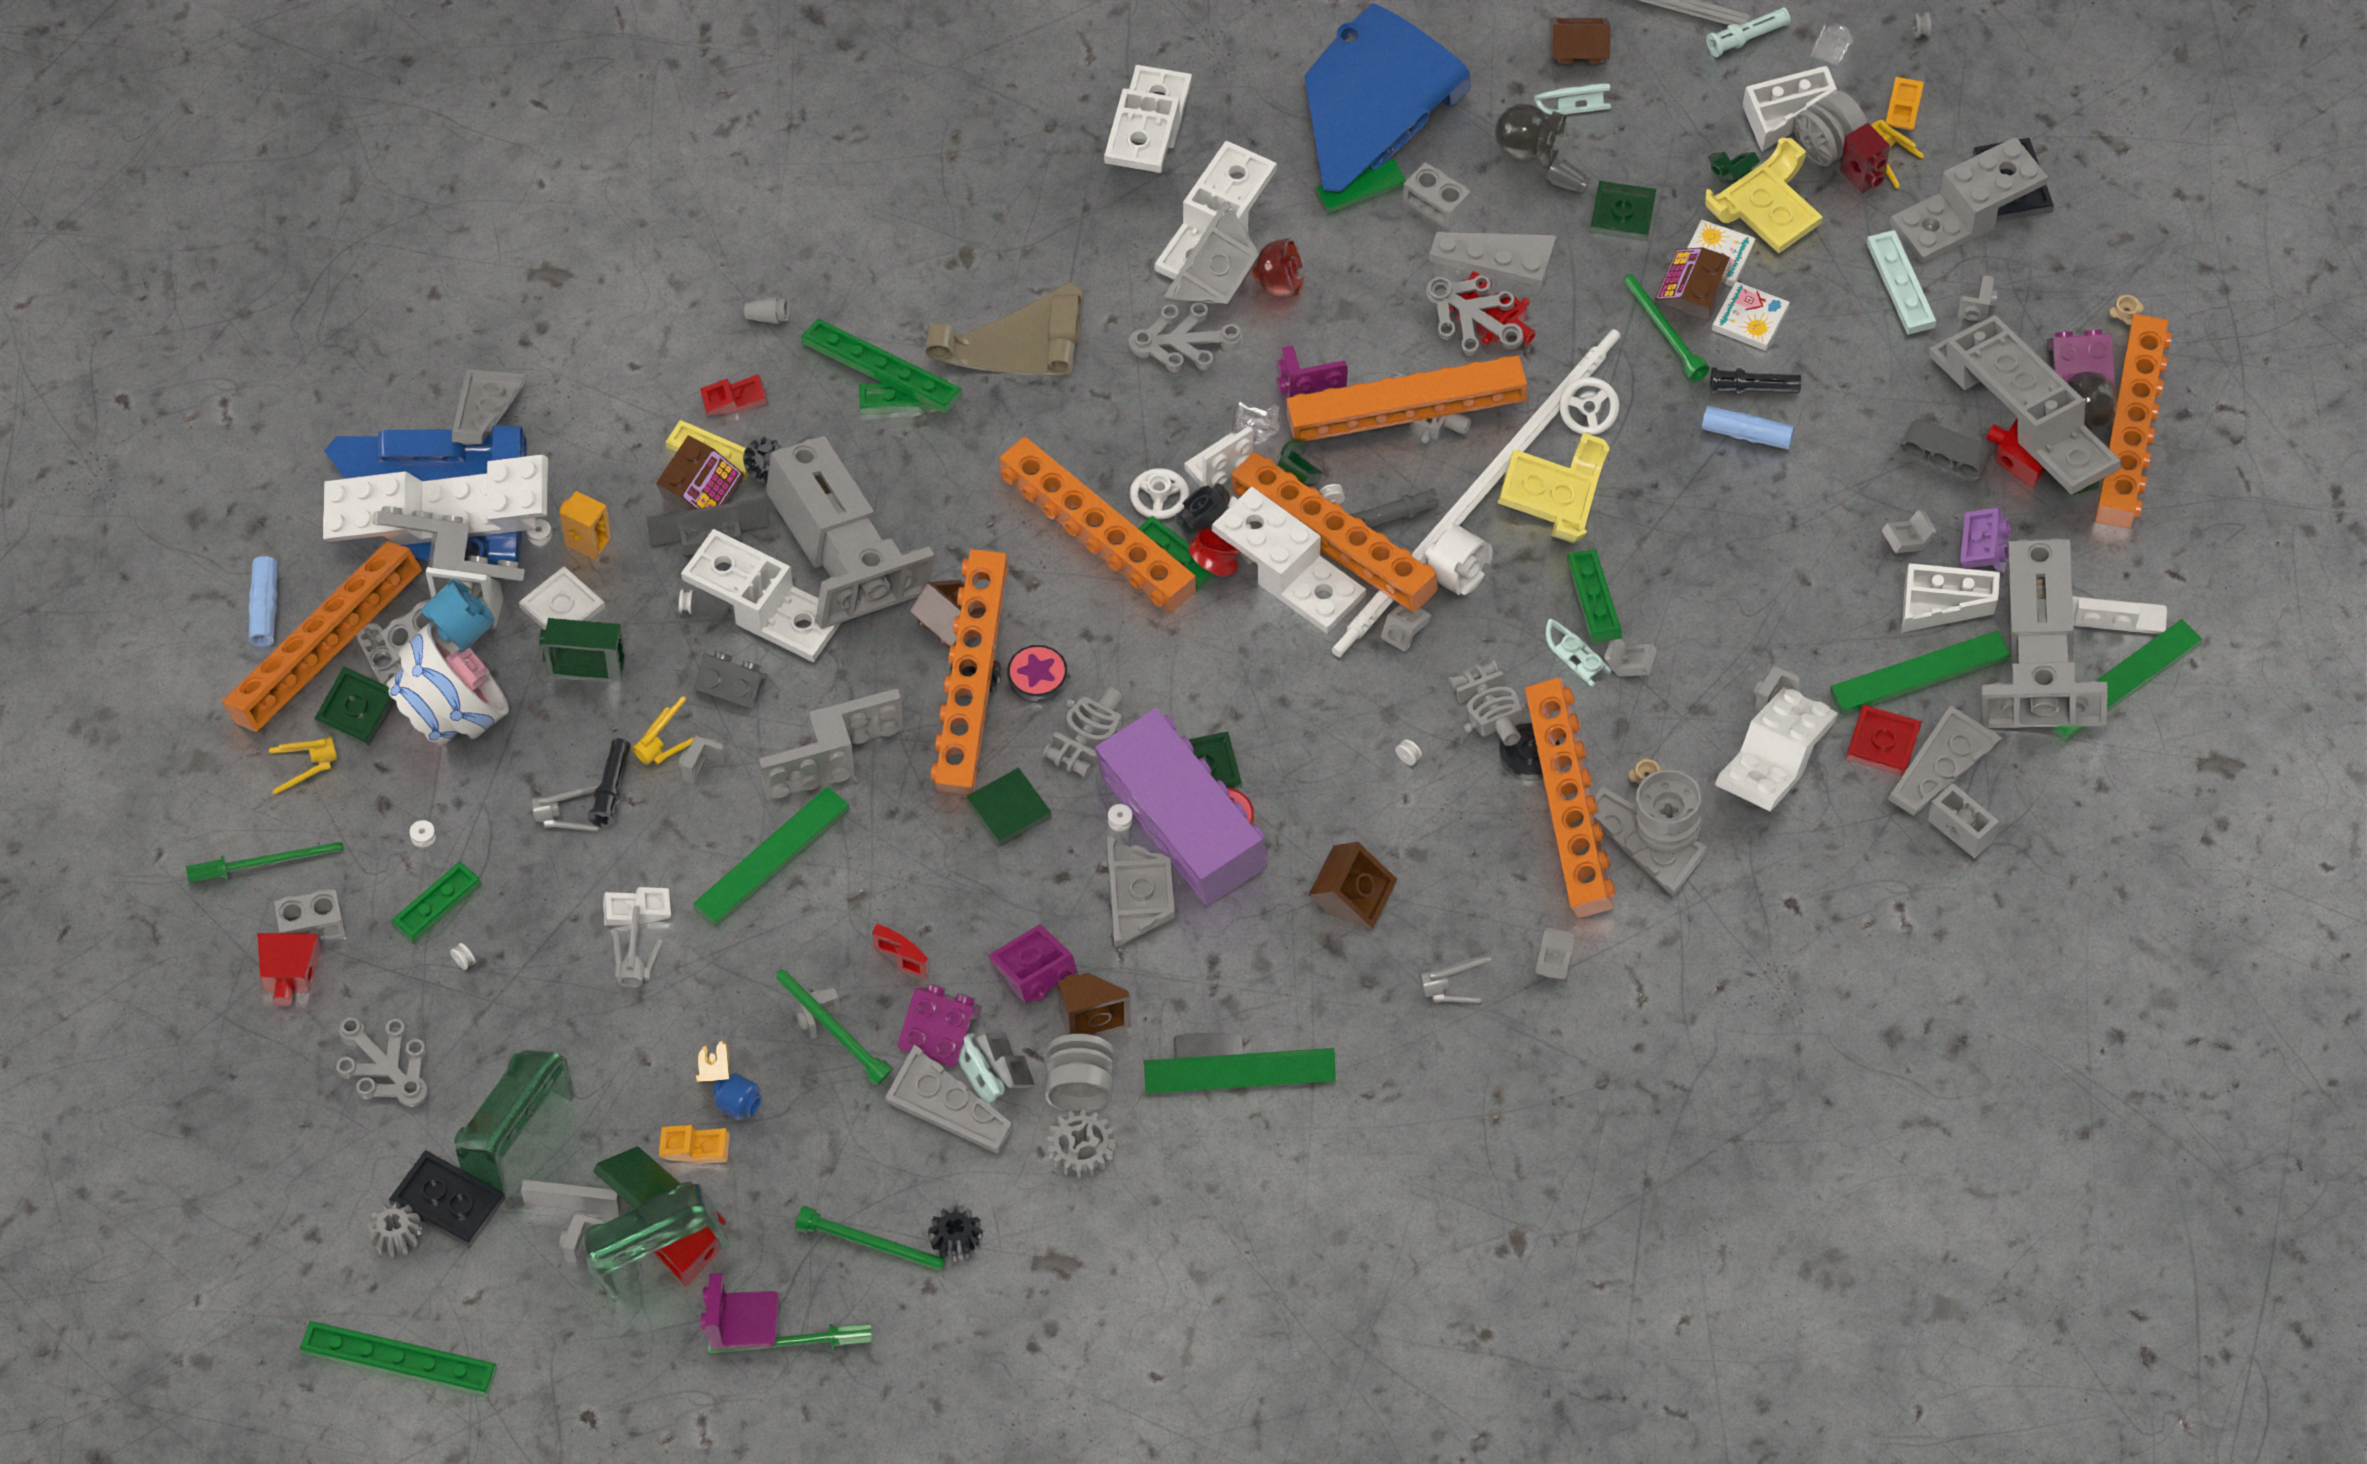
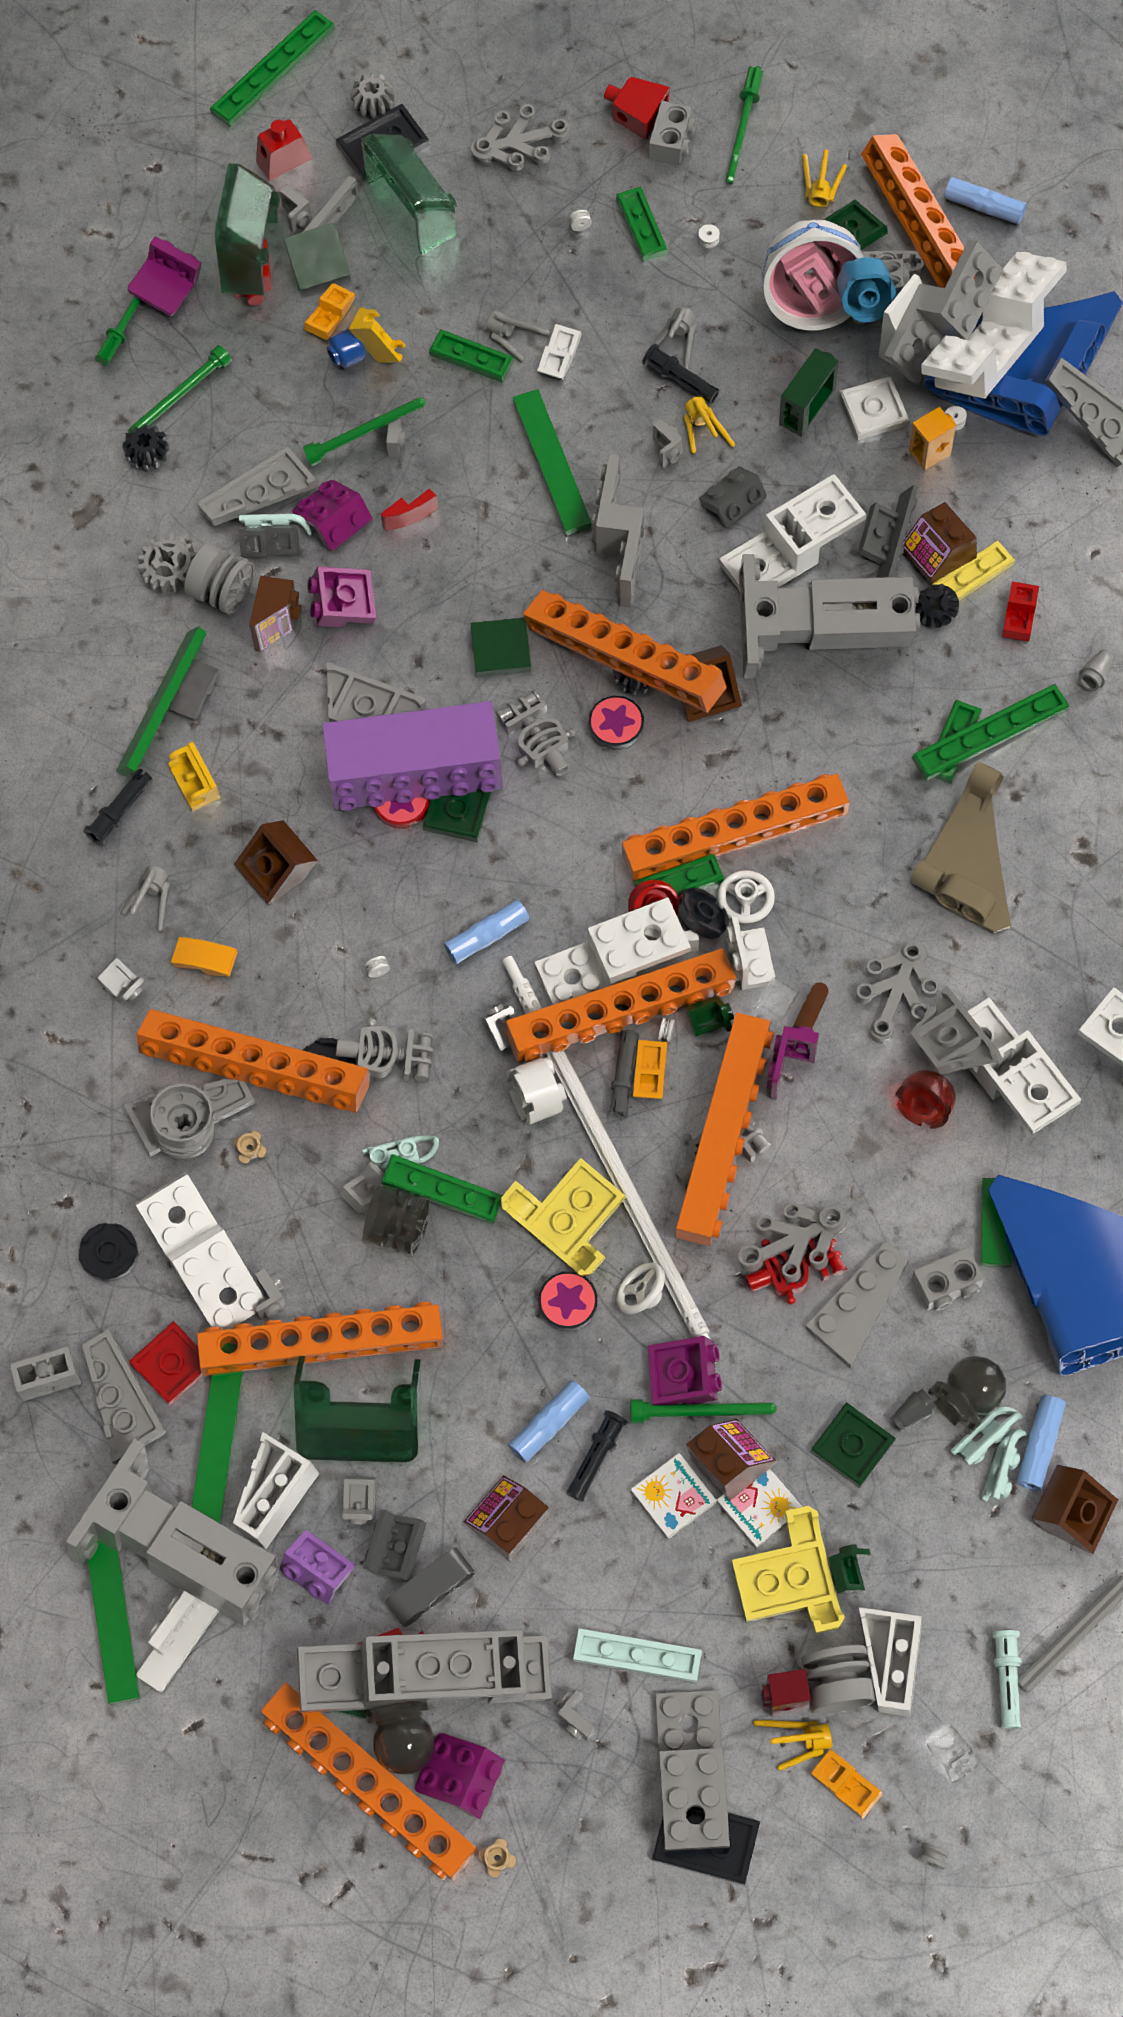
camera: 120 degrees right, 10 degrees up
none -> black tile [78,1223,139,1282]
none -> black pin [83,769,153,846]
none -> yellow hinge [168,741,220,811]
none -> light orange slope [170,937,238,977]
none -> orange brick [197,1302,443,1376]
none -> red torso [256,119,312,181]
none -> clear green windscreen [293,1356,421,1462]
none -> clear smoke wheel [362,1183,430,1257]
none -> dark grey bracket [364,1509,427,1582]
none -> green tile [429,329,514,383]
none -> light blue axle [444,900,529,964]
none -> reddish brown slope [463,1475,550,1562]
none -> tile [538,1271,598,1331]
none -> light orange slope [633,1040,667,1099]
none -> magenta plate [648,1336,722,1405]
none -> reddish brown bar [793,982,829,1029]
none -> light aqua piece [950,1407,1023,1466]
none -> light blue axle [1016,1395,1066,1491]

